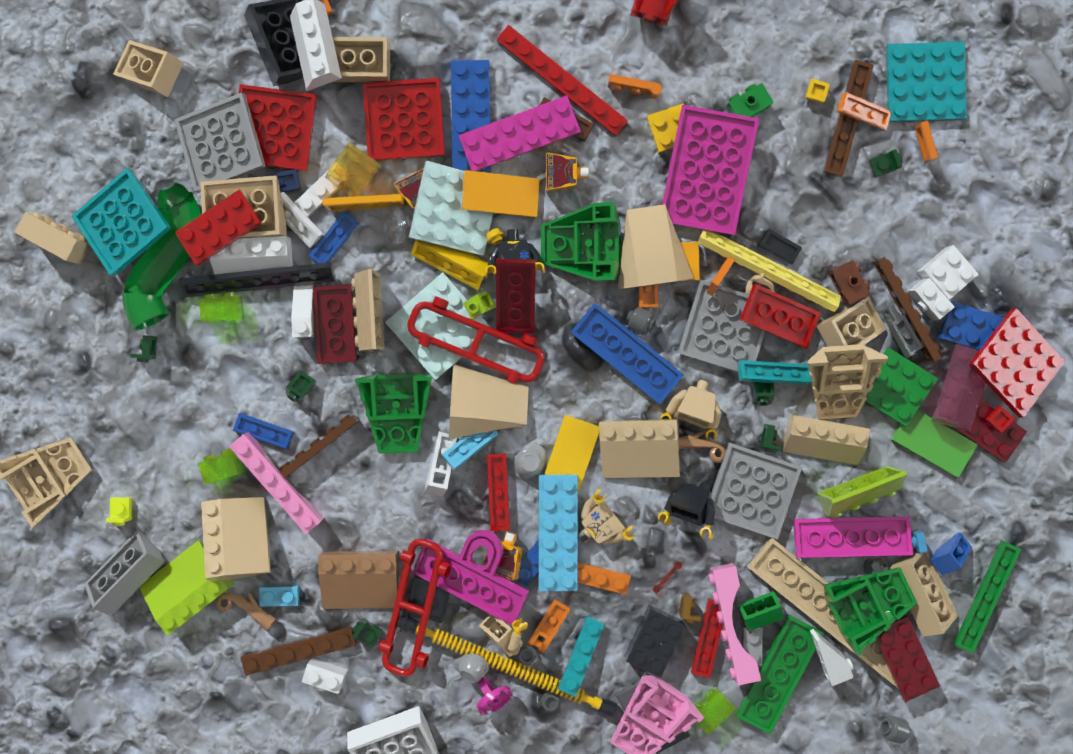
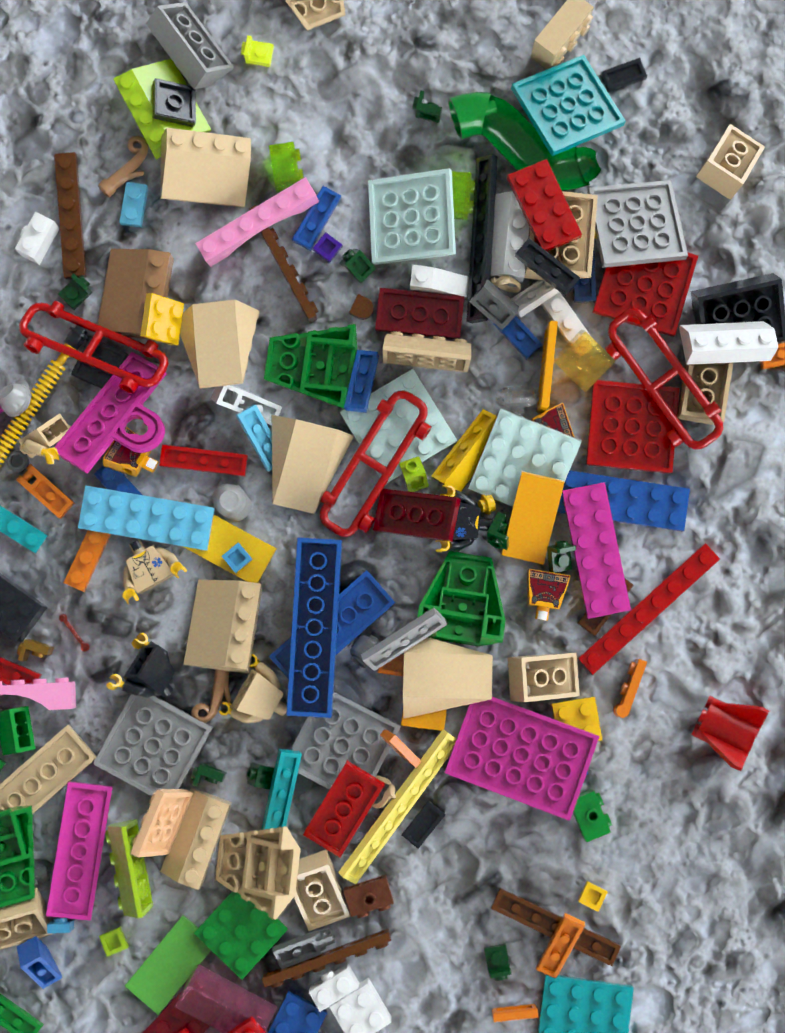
camera: 100 degrees right, 5 degrees down
none -> lime tile [99,926,129,957]
none -> light nougat plate [130,789,194,857]
none -> yellow plate [140,293,184,346]
none -> tile [153,78,196,127]
none -> tan wedge [180,300,260,388]
none -> dark azure plate [222,542,253,573]
none -> blue brick [287,538,342,718]
none -> dark purple plate [313,232,343,263]
none -> blue plate [344,350,379,413]
none -> reddish brown tile [349,294,374,320]
none -> light grey plate [361,608,447,671]
none -> light aqua plate [368,168,456,265]
none -> dark grey panel [470,279,519,330]
none -> dark green bracket [487,512,509,550]
none -> tan piece [490,275,521,293]
none -> tan slope [507,653,580,702]
none -> black plate [515,238,580,296]
none -> dark green bracket [547,541,576,573]
none -> black tile [600,57,648,93]
none -> red bar [605,308,723,450]

